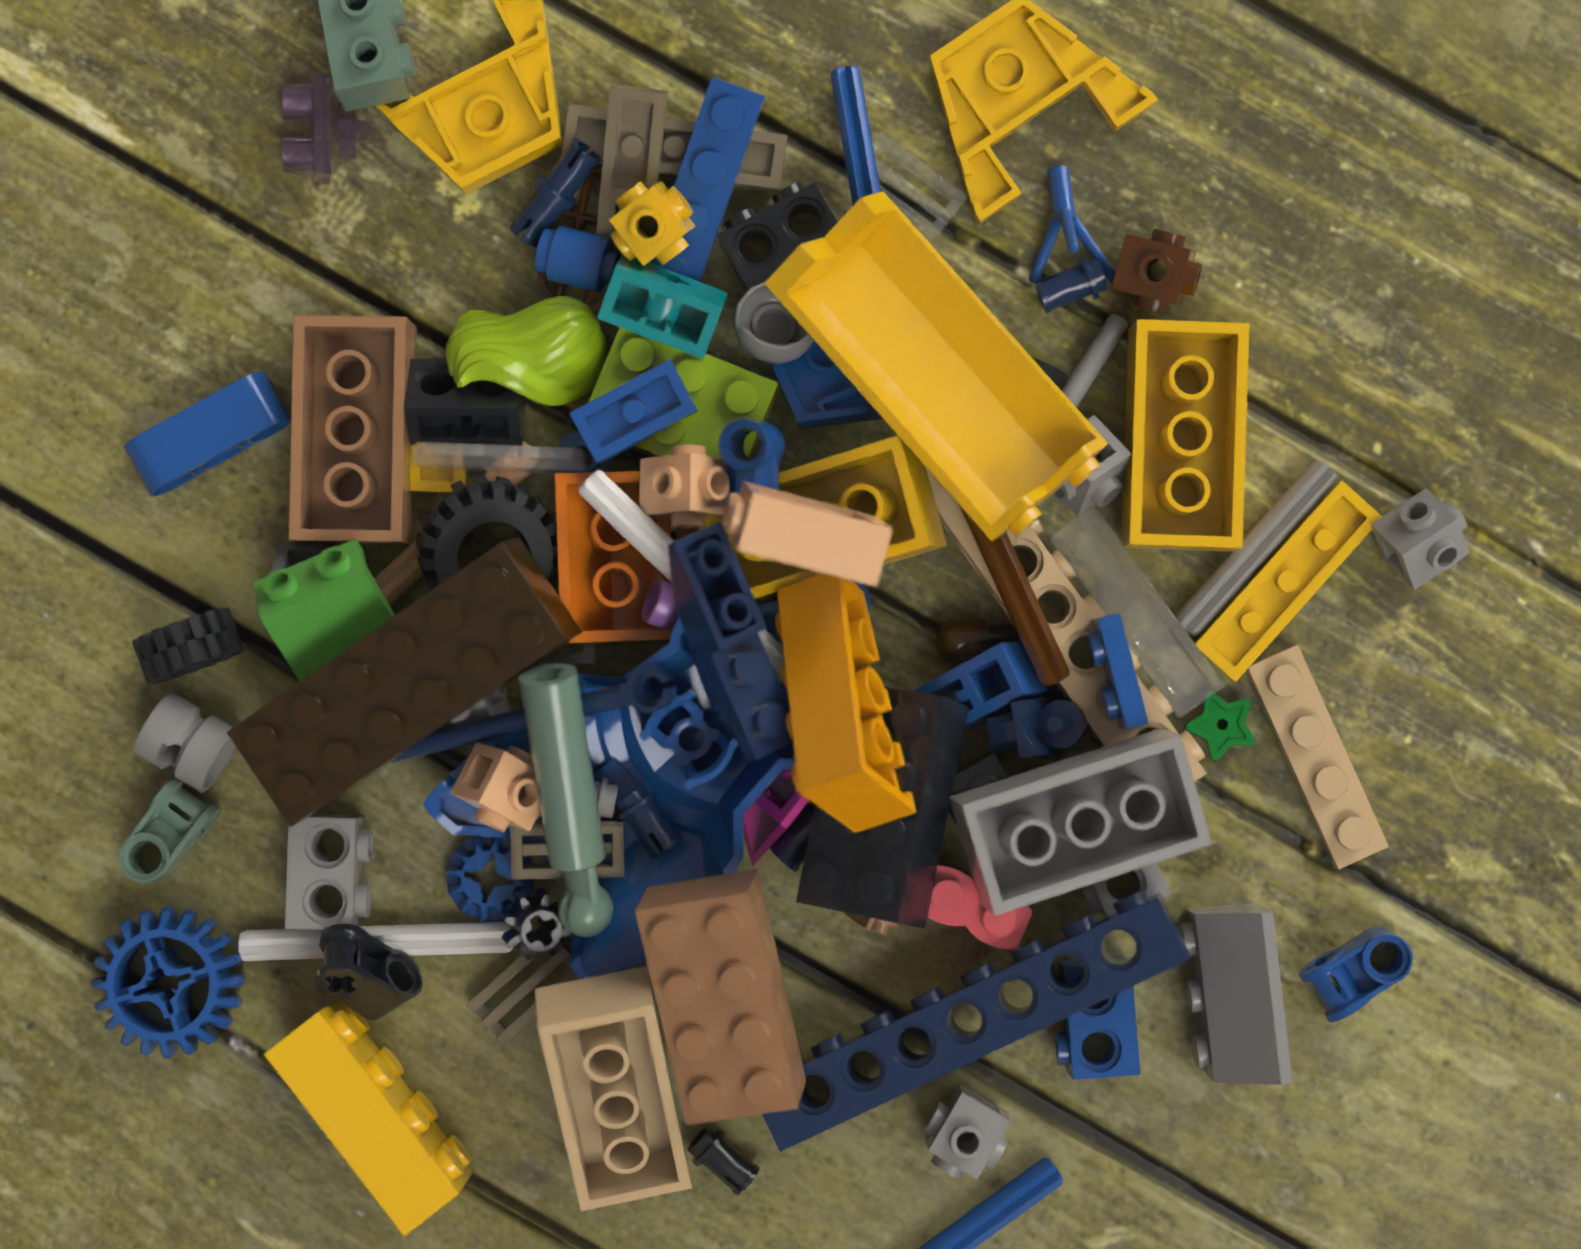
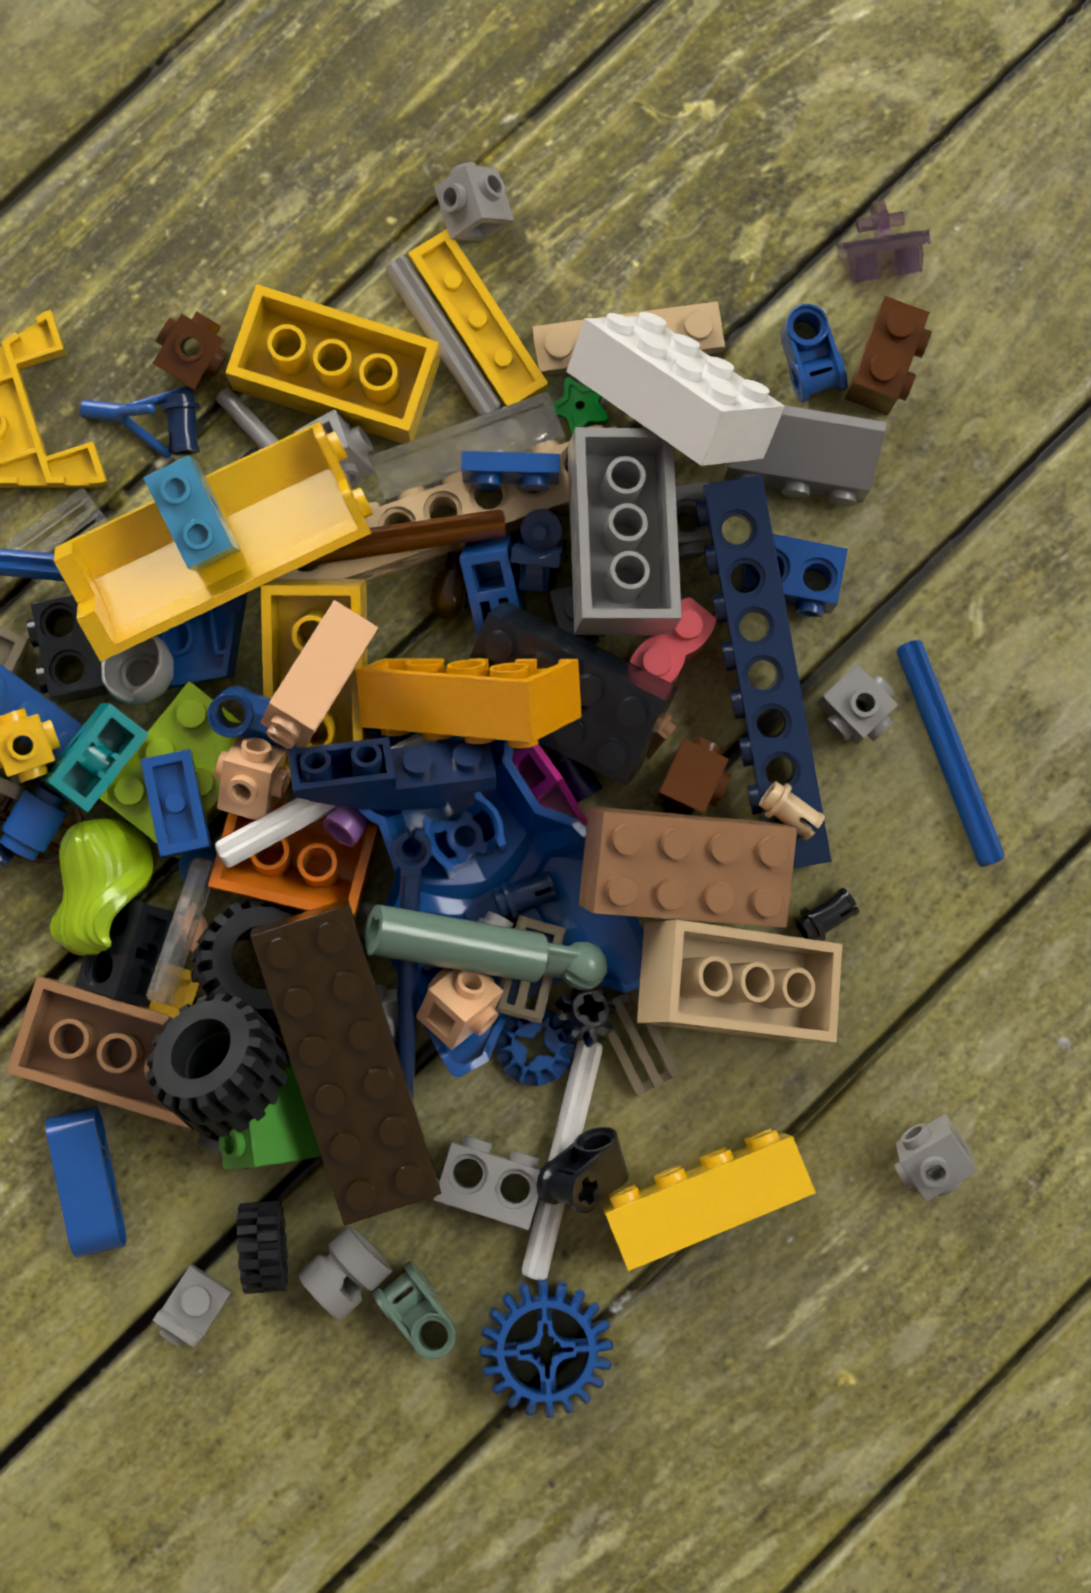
camera: 85 degrees left, 5 degrees down
none -> dark azure brick [143,455,241,571]
none -> black tyre [146,994,290,1137]
none -> light grey bracket [153,1264,233,1348]
none -> white brick [566,312,785,466]
none -> reddish brown brick [653,737,732,816]
none -> tan pin [759,781,825,841]
none -> hips [836,200,931,282]
none -> reddish brown brick [845,296,932,415]

